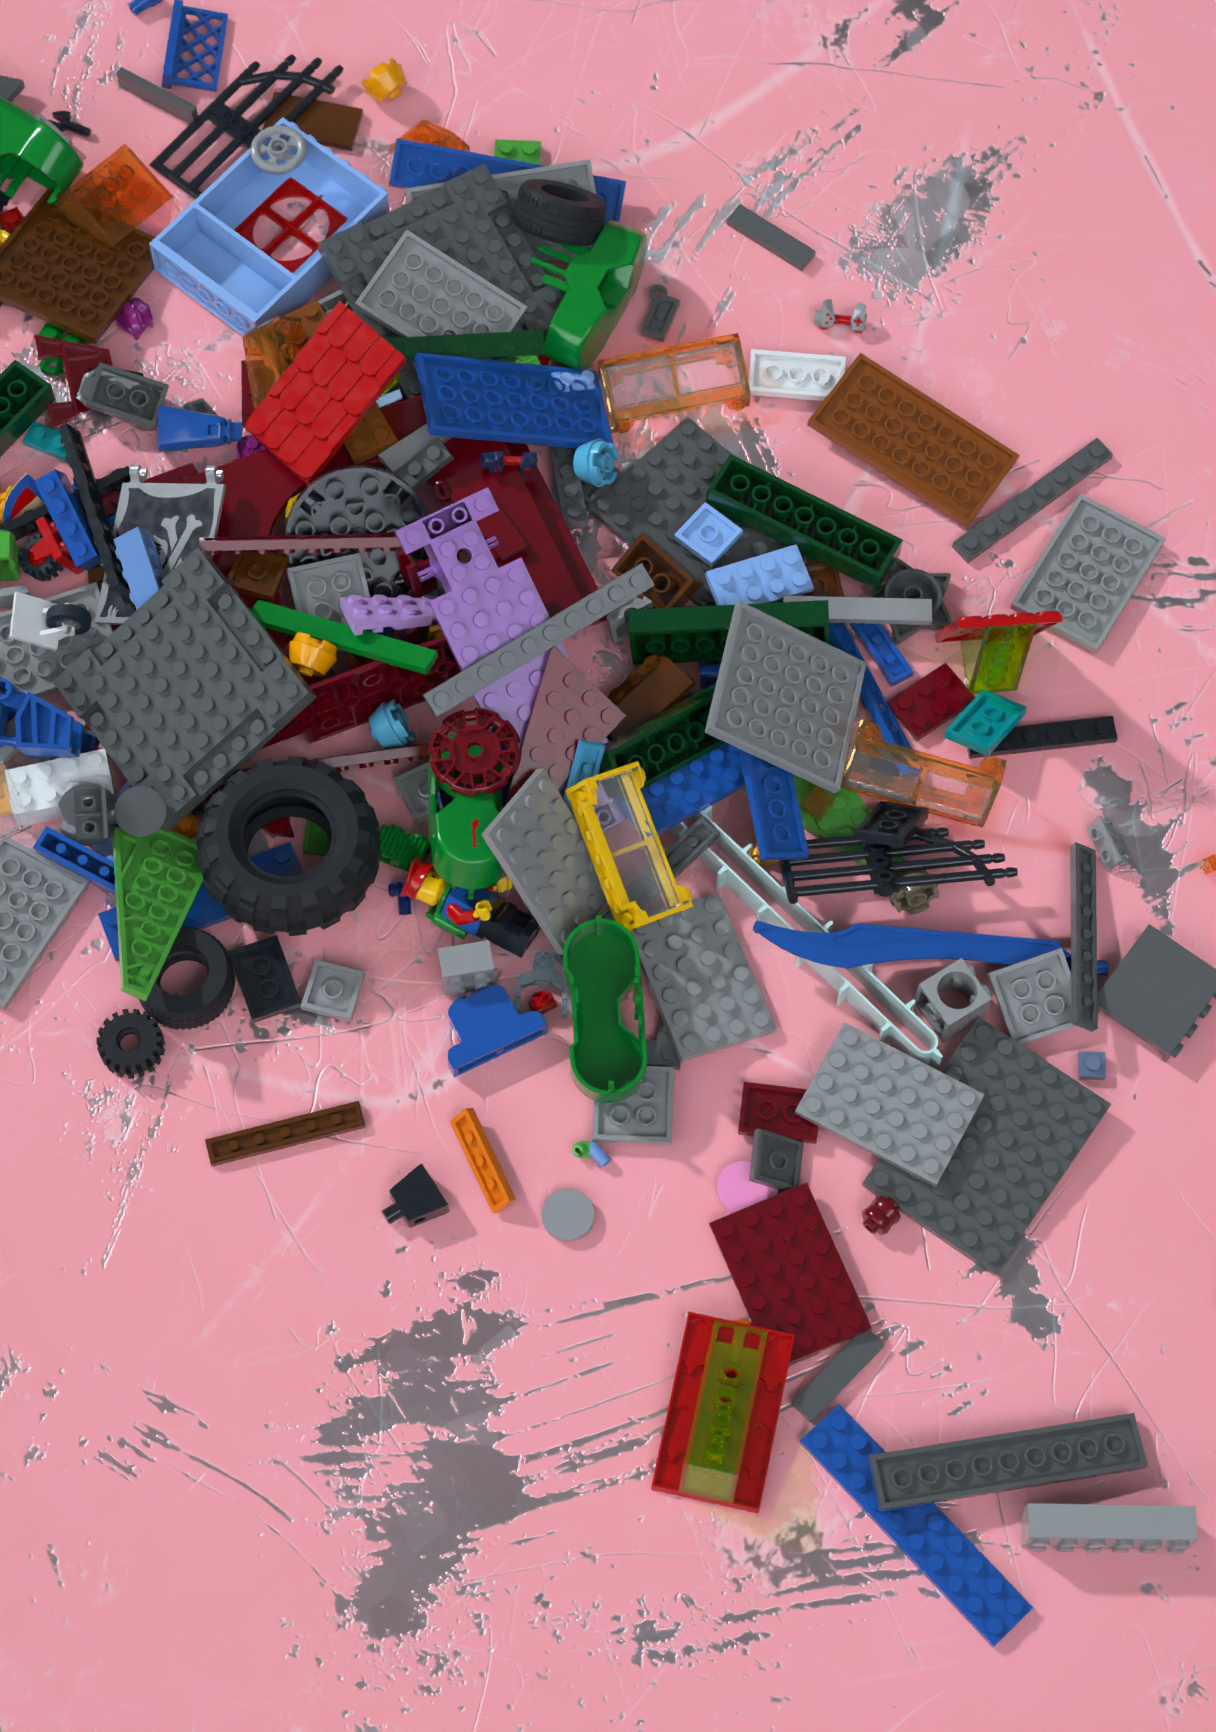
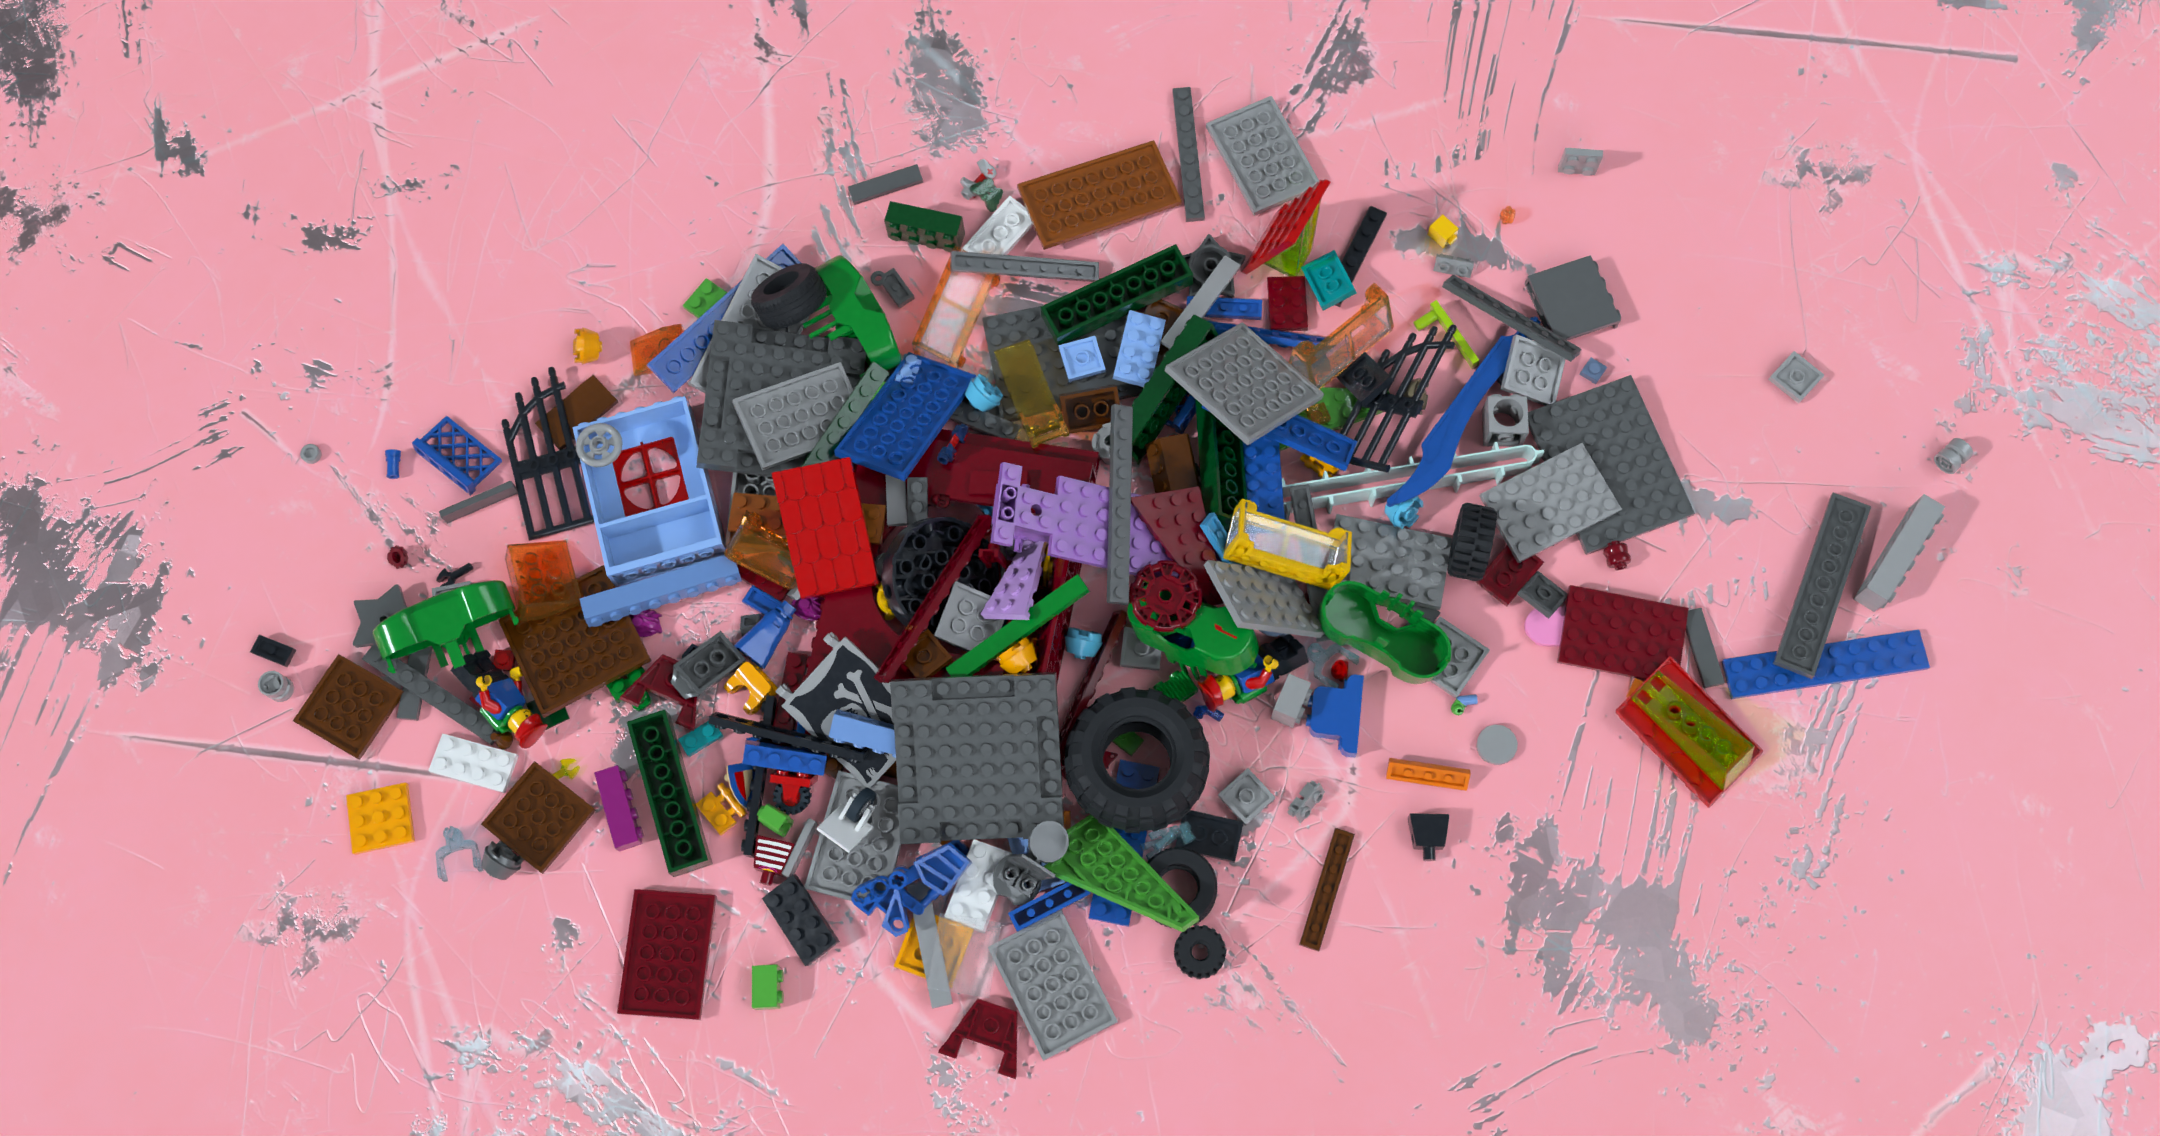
camera: 50 degrees left, 5 degrees up
none -> dark red animal [387,545,408,569]
none -> medium blue brick [580,553,742,627]
none -> light orange piece [724,662,778,715]
none -> blue tile [742,585,782,615]
none -> dark green brick [884,201,965,253]
none -> dark grey plate [950,251,1099,282]
none -> clear green animal [970,178,1003,212]
none -> clear yellow windscreen [994,339,1069,448]
none -> clear light blue piece [1140,821,1196,860]
none -> light grey hinge [1287,780,1325,823]
none -> medium azure cone [1384,496,1424,529]
none -> lime piece [1413,300,1479,370]
none -> yellow brick [1427,214,1459,249]
none -> black tyre [1447,503,1497,582]

